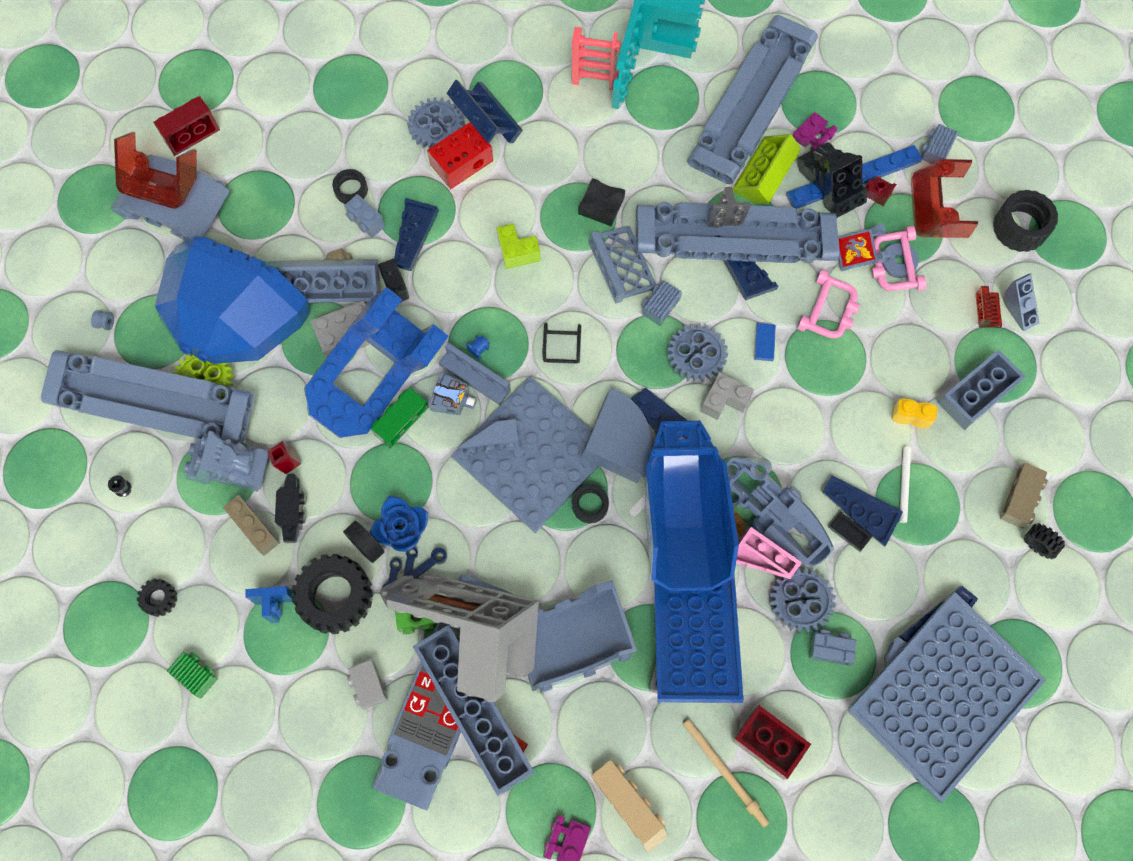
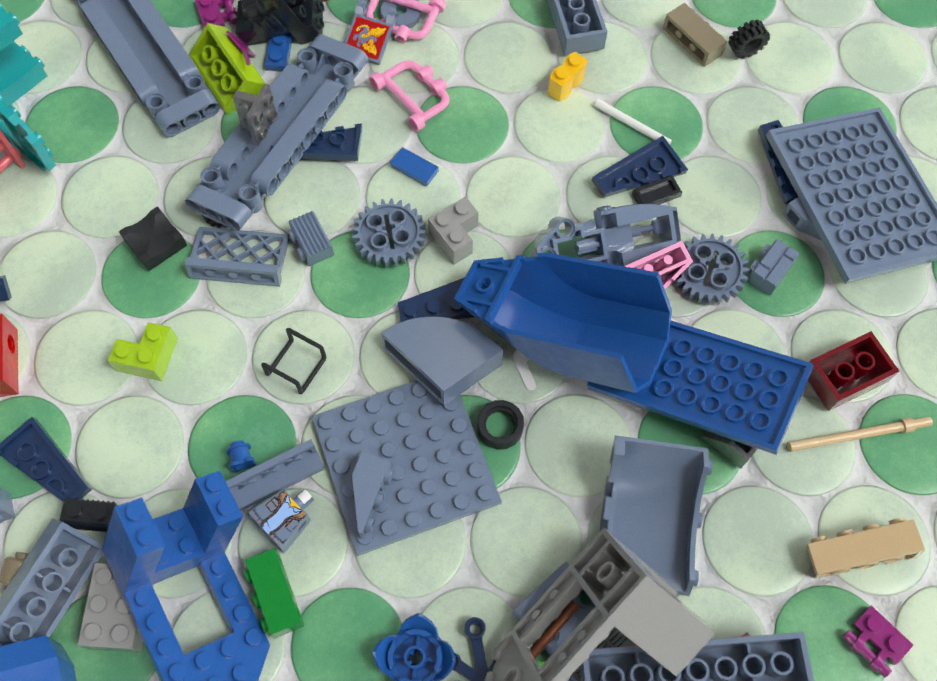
camera: 65 degrees left, 5 degrees down
none -> magenta piece [226,31,255,66]

